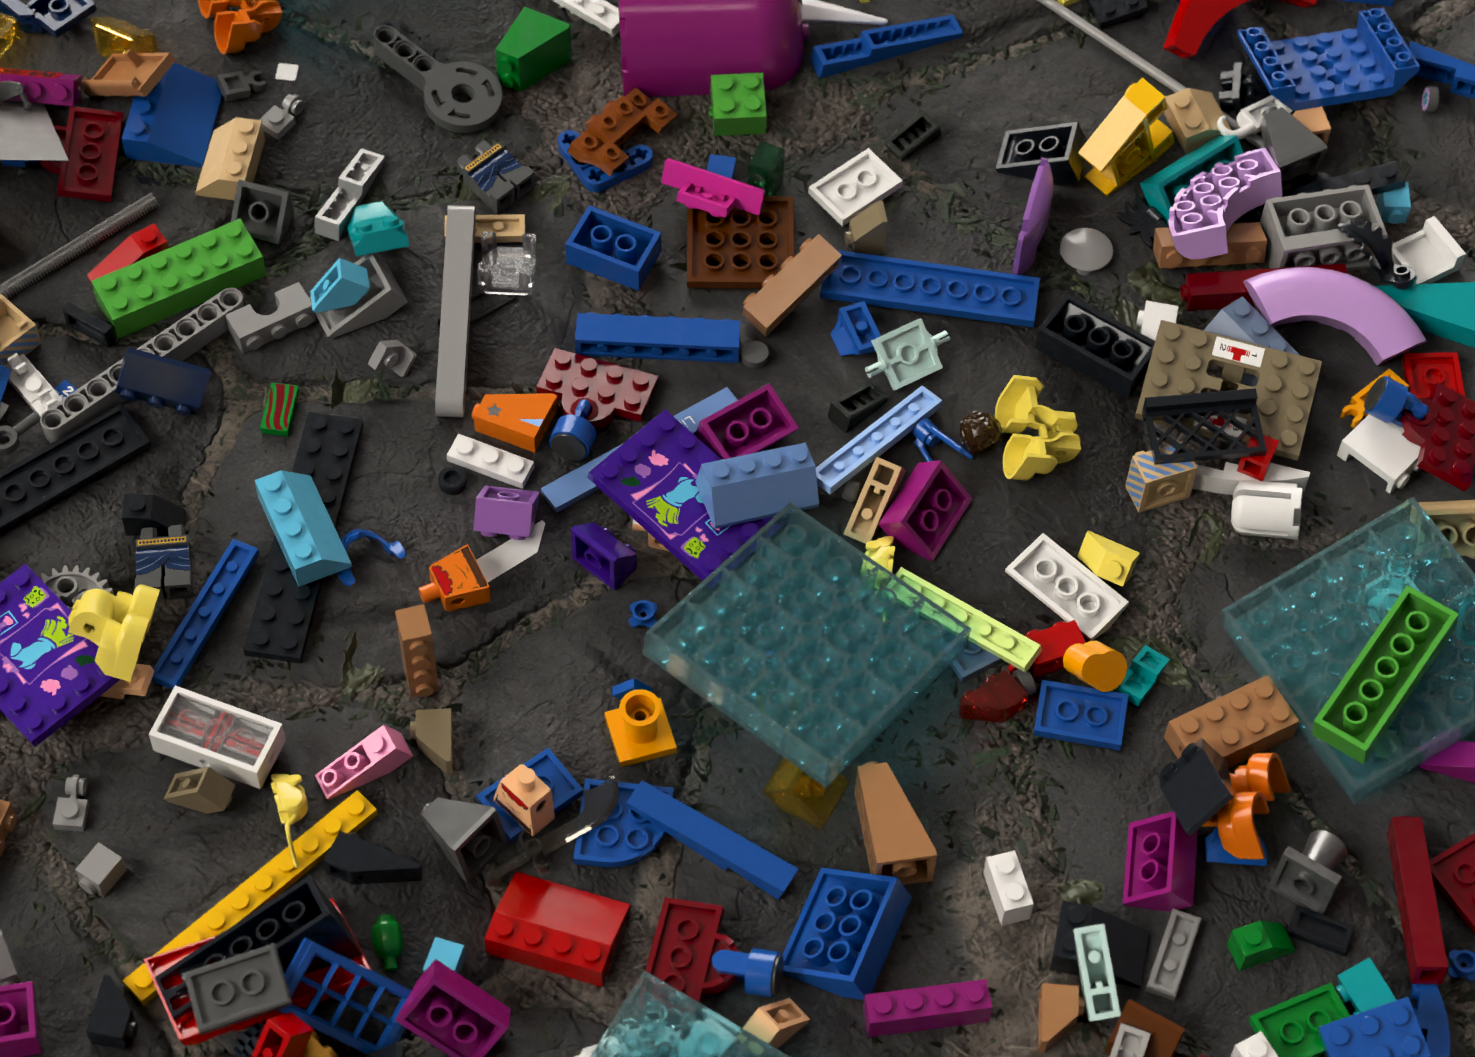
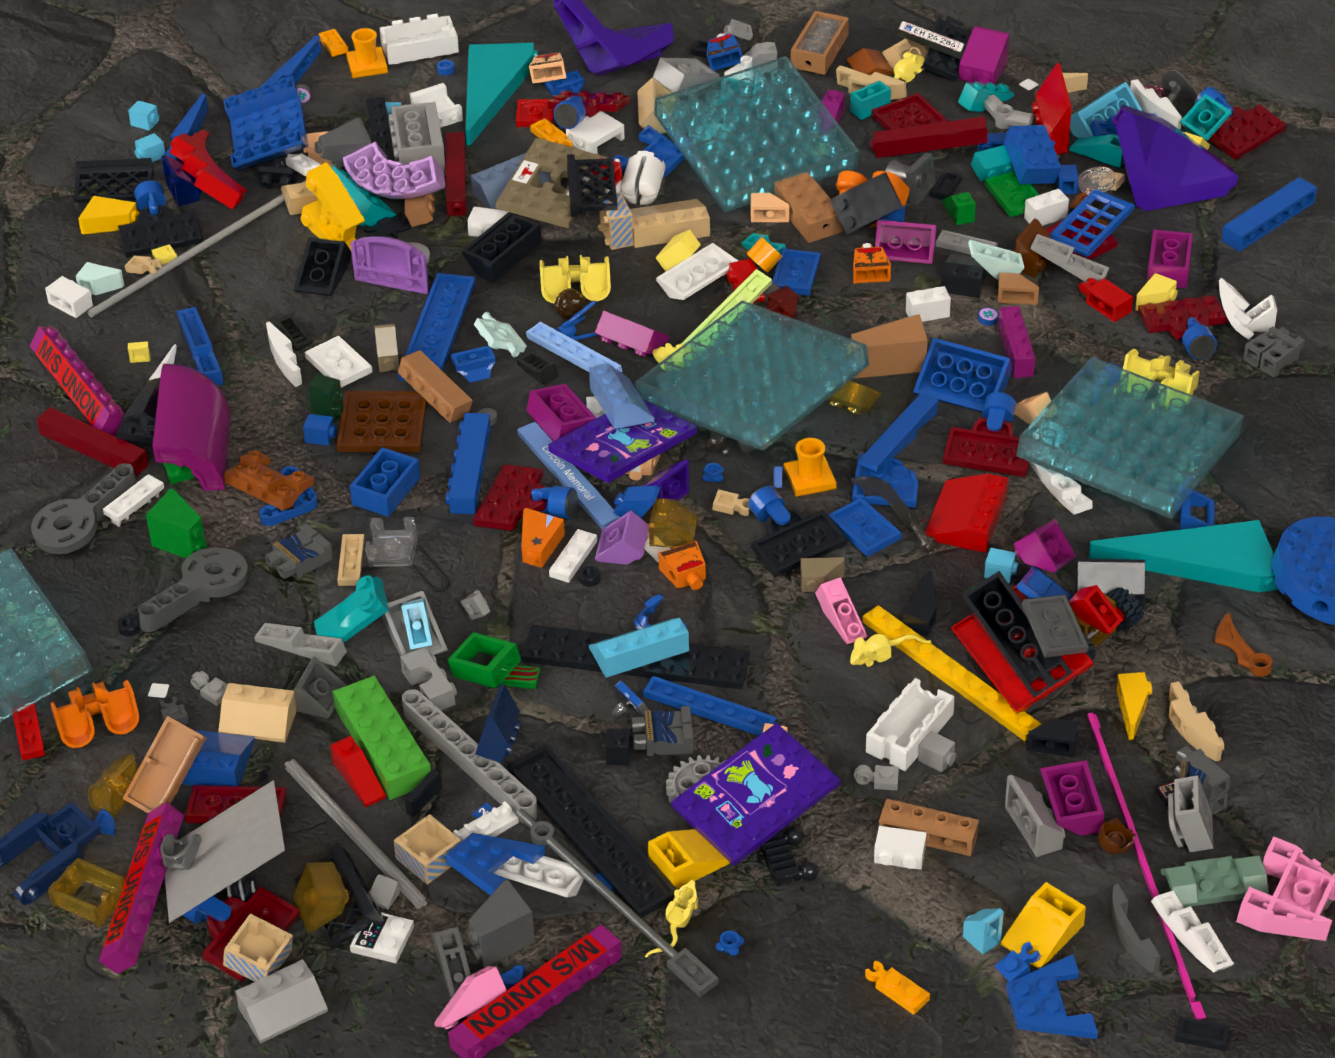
camera: 85 degrees left, 15 degrees down
light yellow piece [68,584,160,682] -> none
brick [149,686,286,789] -> none
dark tan slope [164,767,235,814] -> none
medium nougat brick [395,604,439,698] -> none
dark grey slope [421,798,509,884] -> none
light grey beam [435,205,476,417] -> none
light nougat torso [494,764,555,836] -> none
dark pink bracket [661,158,765,218] -> none
bright green brick [709,73,767,136] -> none
tan slope [844,457,906,544] -> none
lavender brick [1243,267,1426,366] -> none
bright green brick [1312,585,1459,765] -> none
black plant [1337,220,1416,289] -> none
none -> blue tile [94,809,116,836]
none -> white slope [266,322,302,387]
none -> green window [448,632,521,689]
none -> piece [612,681,649,717]
none -> blue wing [613,125,686,177]
none -> blue slope [613,486,660,518]
none -> tan slope [630,199,710,248]
none -> clear yellow slope [649,498,698,548]
none -> tan plate [712,489,749,516]
none -> black plate [748,486,847,578]
none -> light nougat slope [751,193,789,222]
none -> orange torso [853,243,891,284]
none -> white piece [866,678,955,771]
none -> tile [978,308,998,326]

